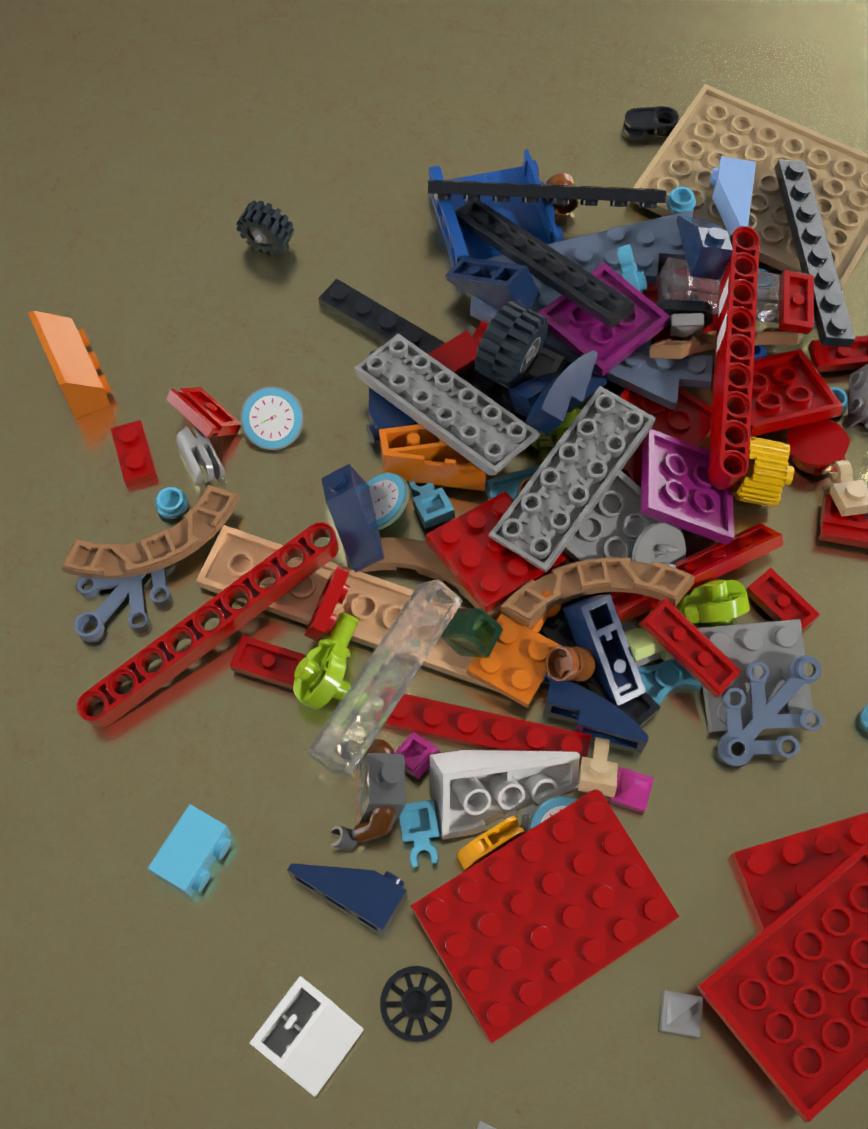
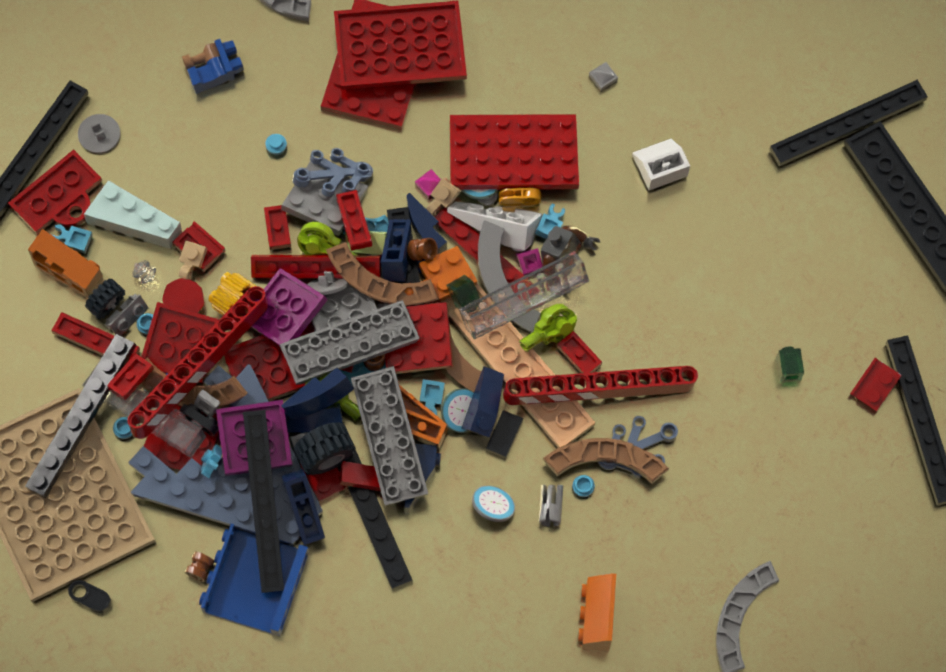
camera: 150 degrees left, 5 degrees up
red plate [110,420,158,487] -> none
medium azure brick [147,804,232,898] -> none
red plate [166,387,241,438] -> none
black wheel [236,200,294,256] -> none
dark blue slope [287,863,407,936] -> none
red plate [304,567,350,641] -> none
black wheel [380,966,452,1042] -> none
black plate [428,180,666,208] -> none
light grey tile [659,990,703,1038] -> none
medium azure plate [666,187,696,214] -> none
dark blue slope [676,215,733,280] -> none
light blue slope [709,156,756,236] -> none
none -> light grey tile [478,220,541,333]
none -> black tile [486,410,523,459]

